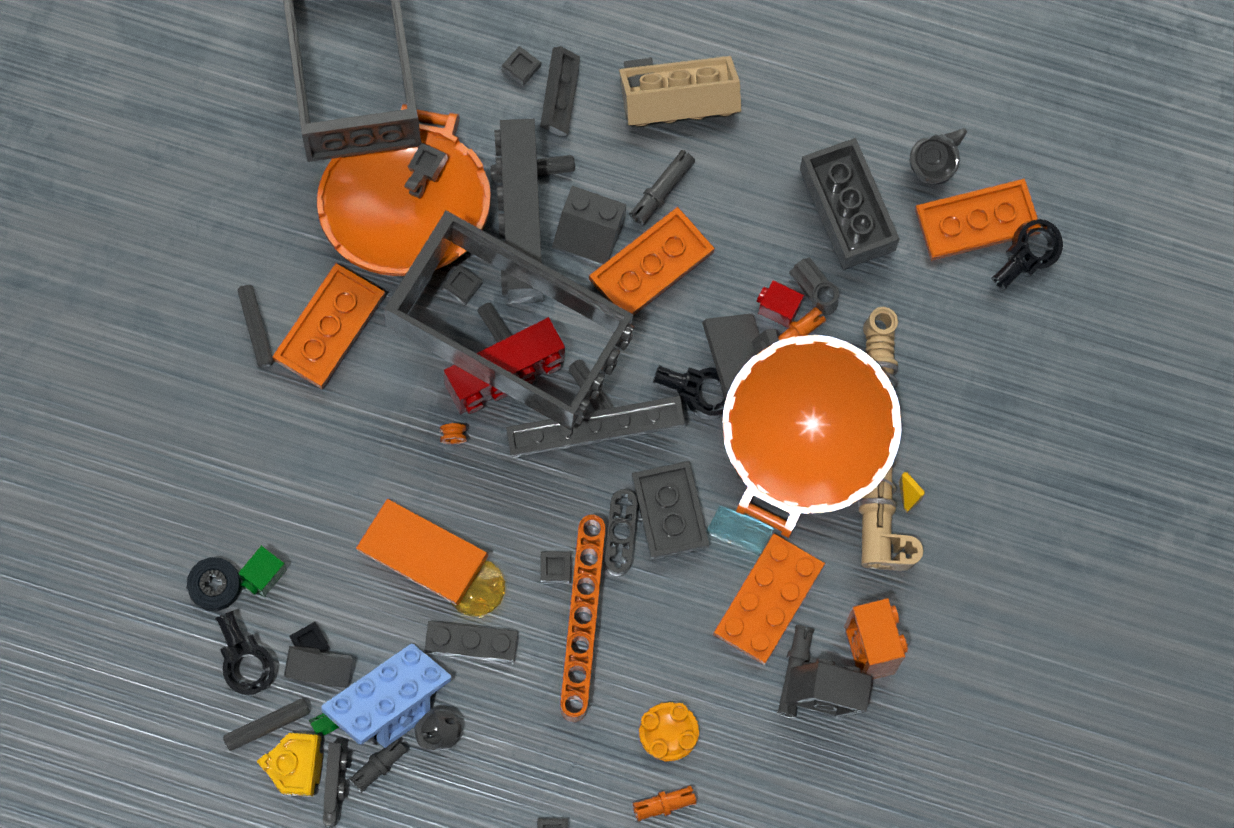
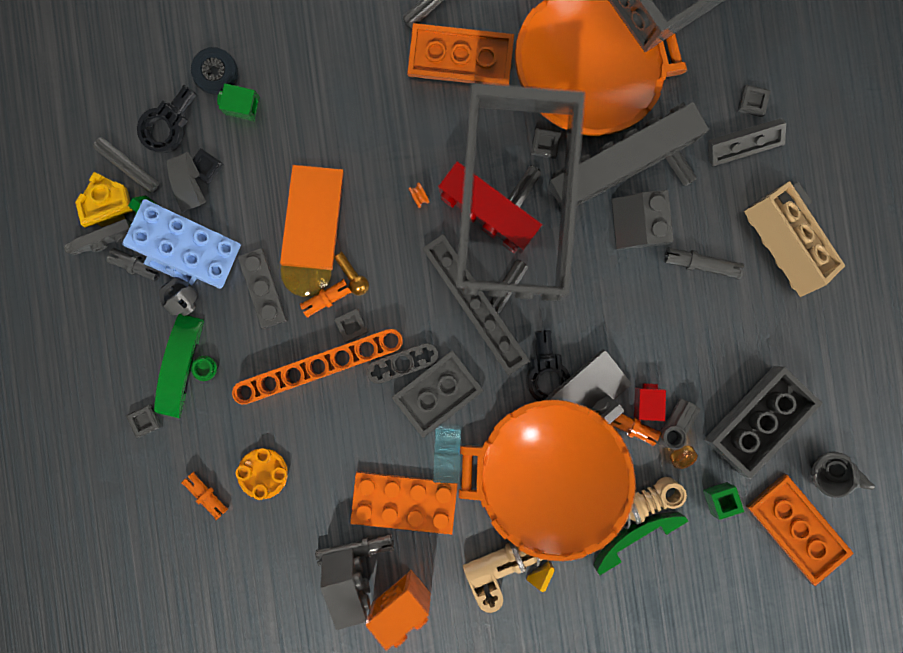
camera: 70 degrees right, 15 degrees up
dark grey plate [404,142,448,199] -> none
orange plate [589,207,715,316] -> none
black pin [992,219,1063,290] -> none
none -> green slope [154,314,204,418]
none -> green plate [191,356,218,381]
none -> orange pin [299,279,352,318]
none -> pearl gold bar [334,251,369,296]
none -> green slope [593,512,689,575]
none -> clear orange tile [670,446,698,469]
none -> green brick [703,482,745,520]

